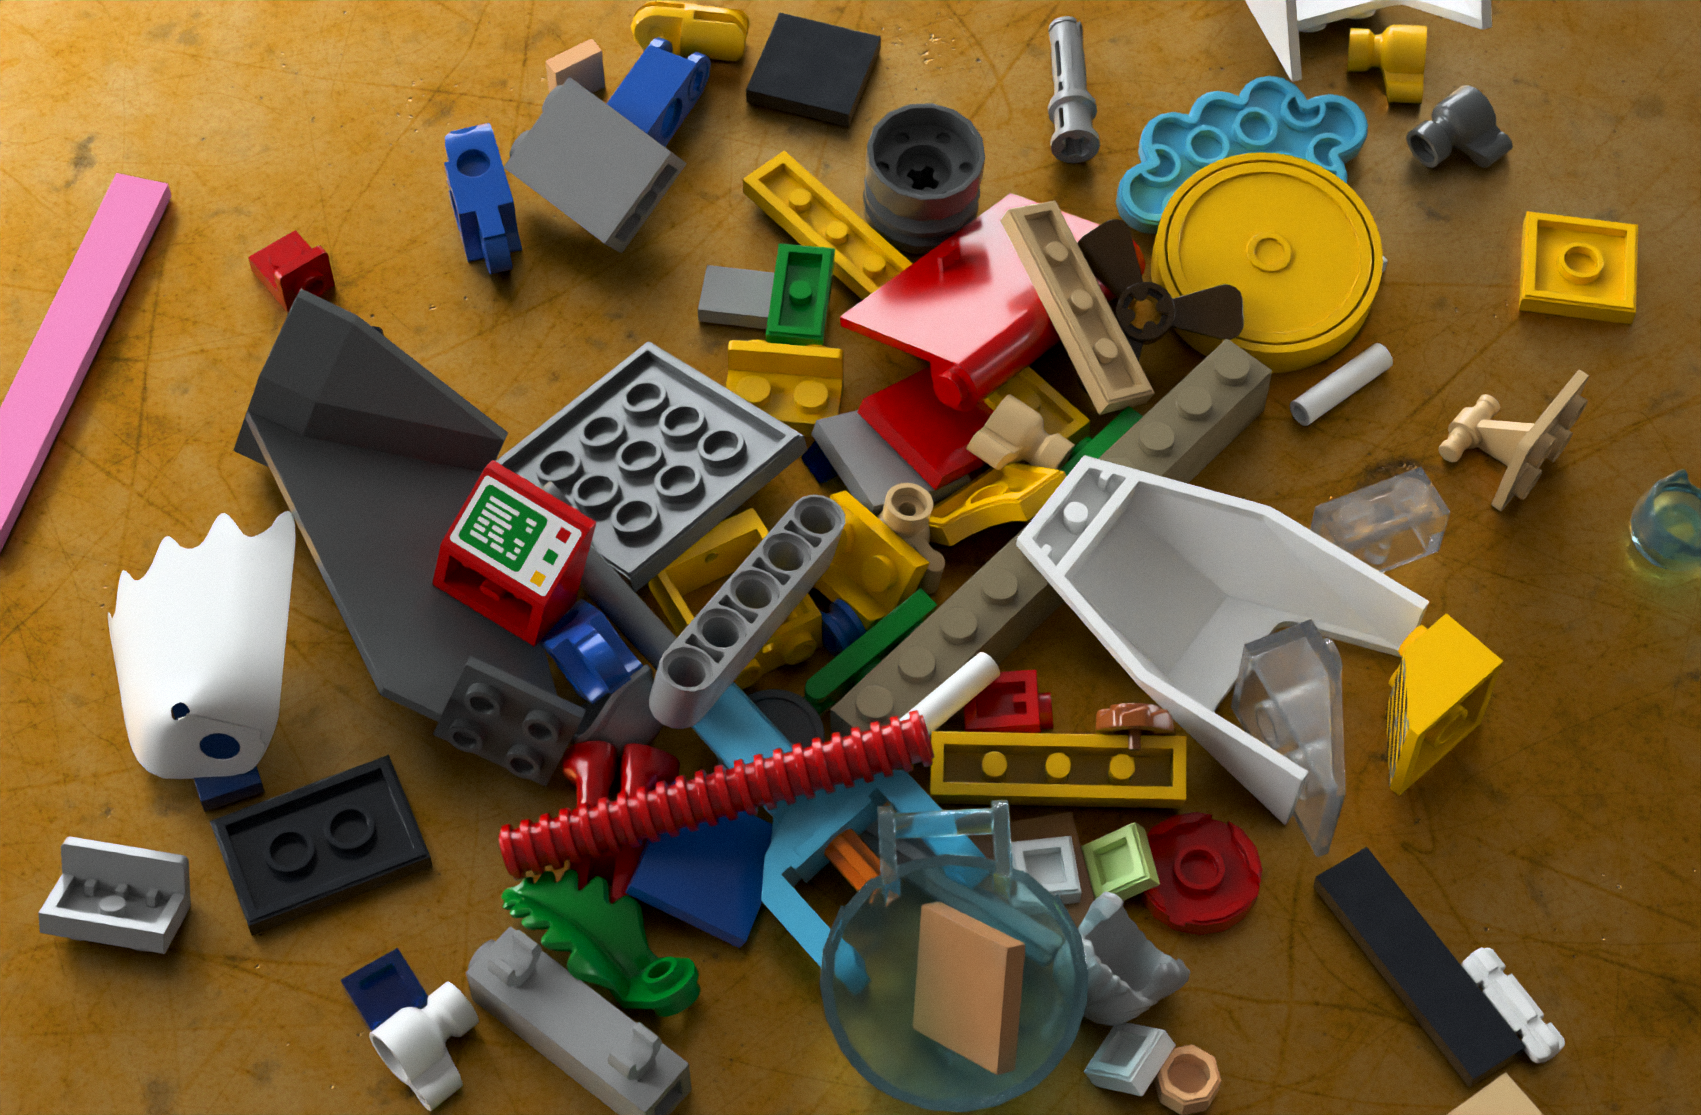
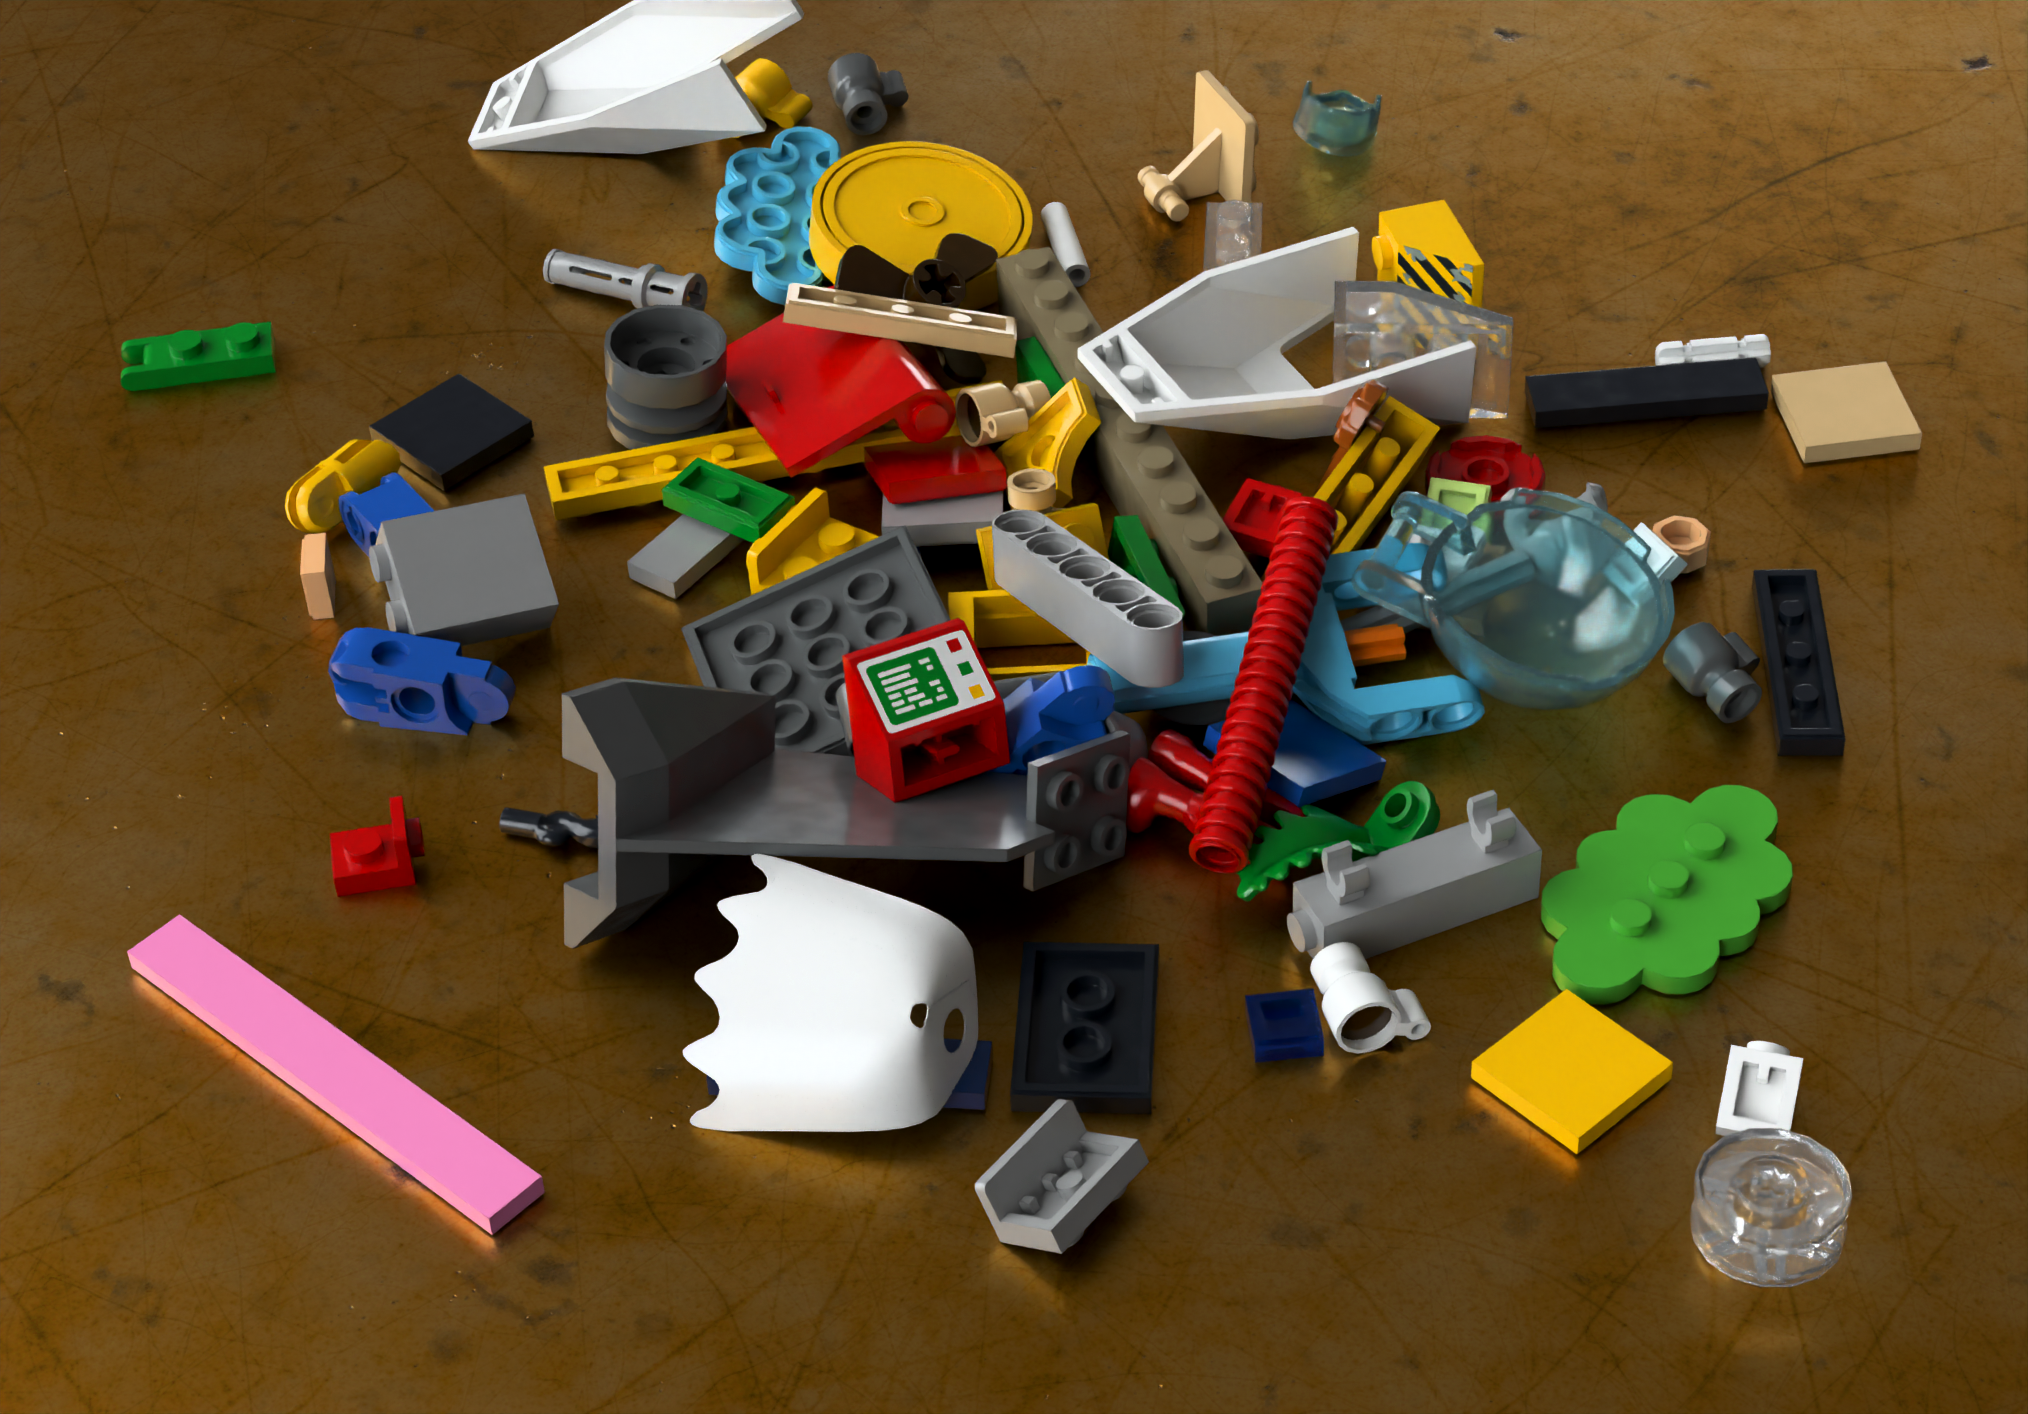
camera: 60 degrees left, 15 degrees down
white piece [900,652,1000,735] -> none
medium nougat tile [913,901,1026,1075] -> none
yellow tile [1519,211,1638,325] -> none

